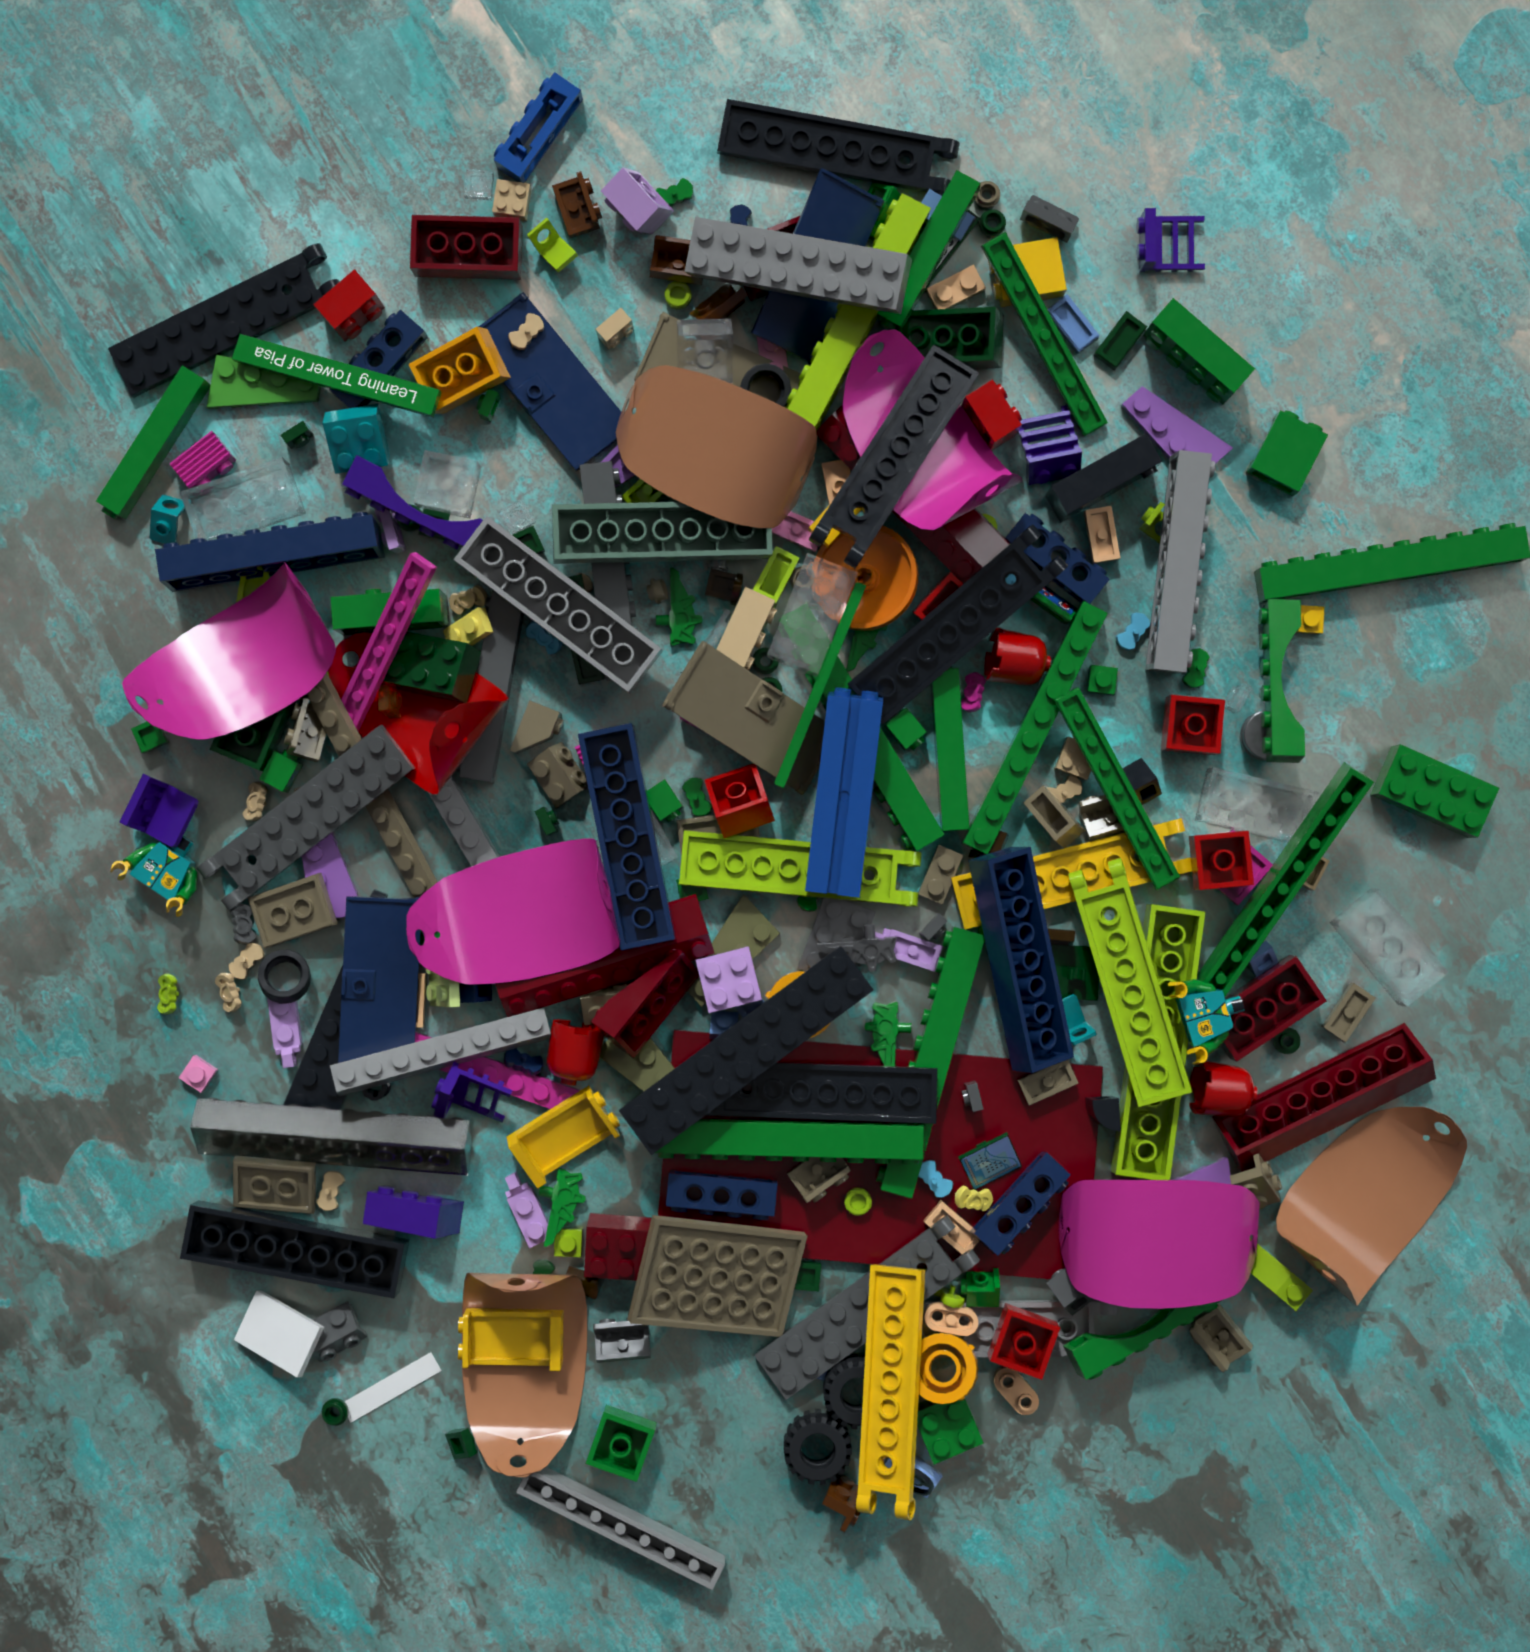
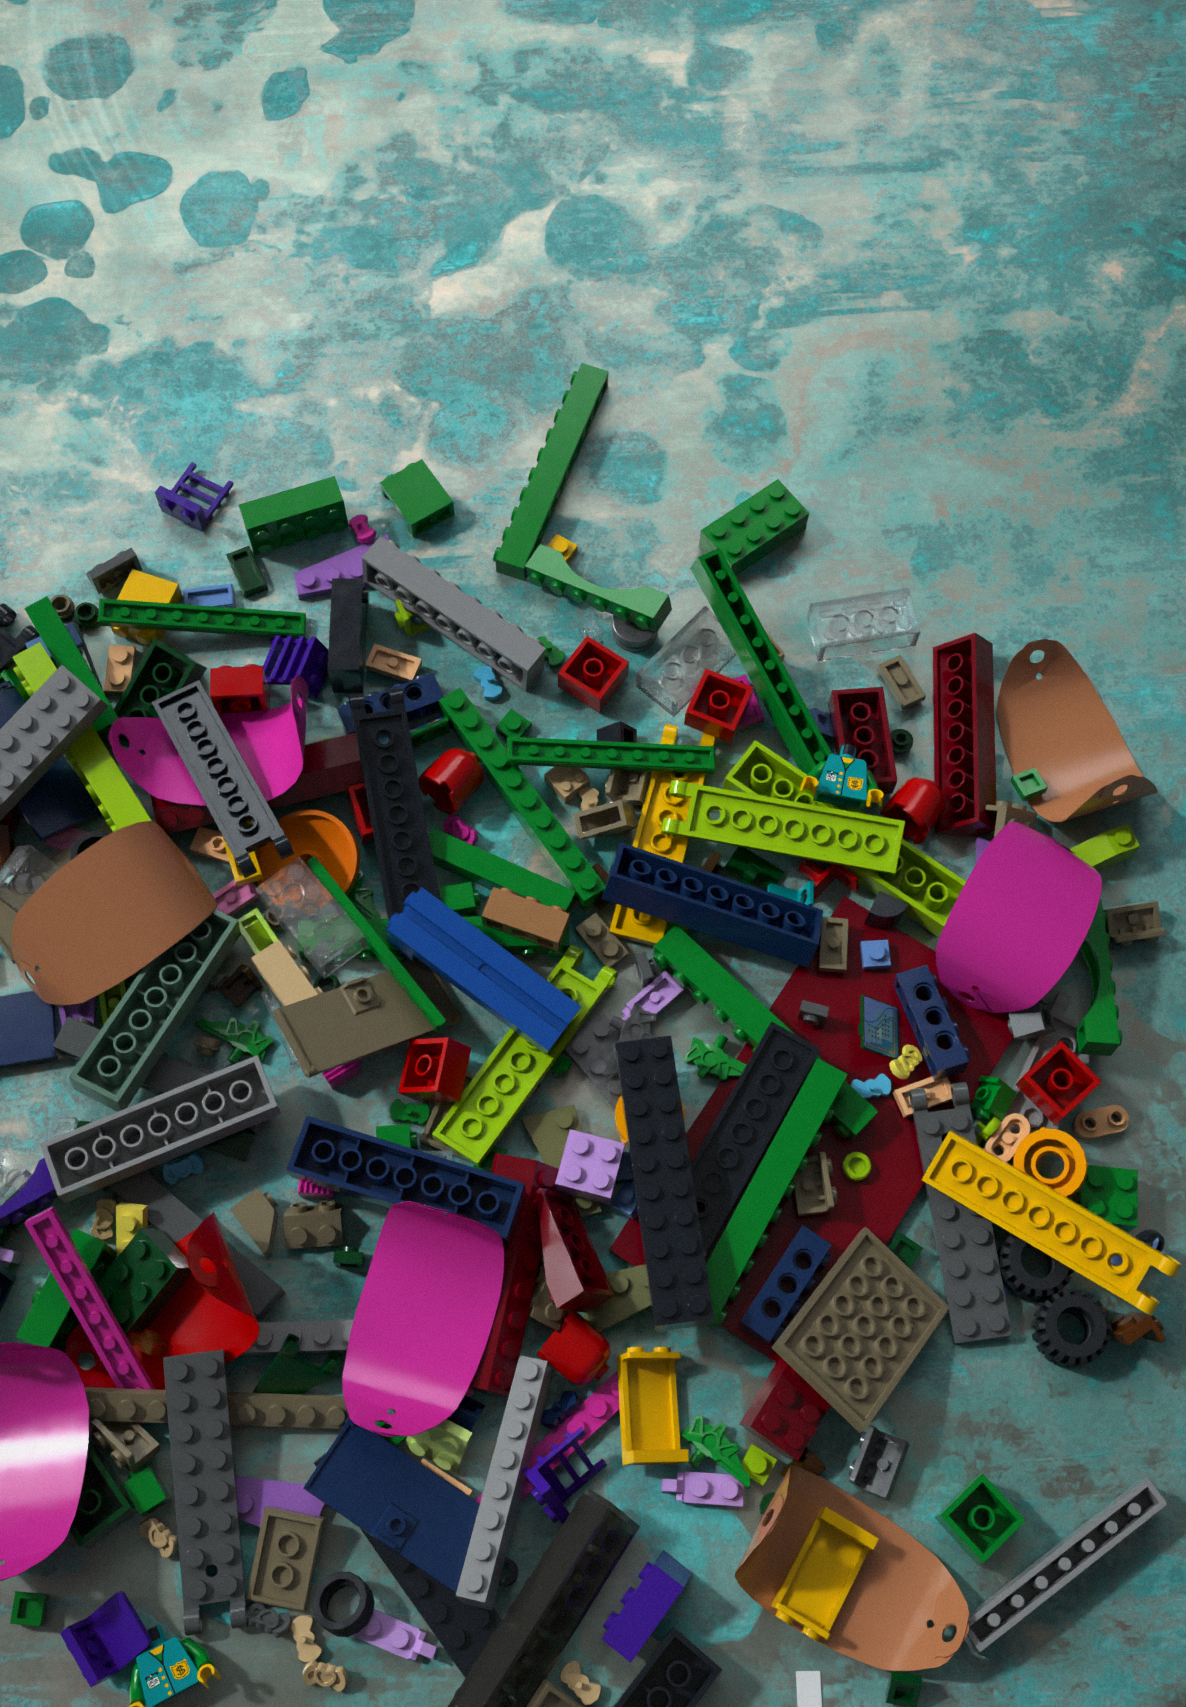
camera: 65 degrees left, 20 degrees down
none -> dark green flag [252,1333,341,1395]
none -> dark pink piece [349,515,376,544]
none -> medium nougat brick [481,887,570,951]
none -> red bracket [798,859,859,899]
none -> medium blue plate [860,940,891,970]
none -> green plate [1010,767,1048,802]

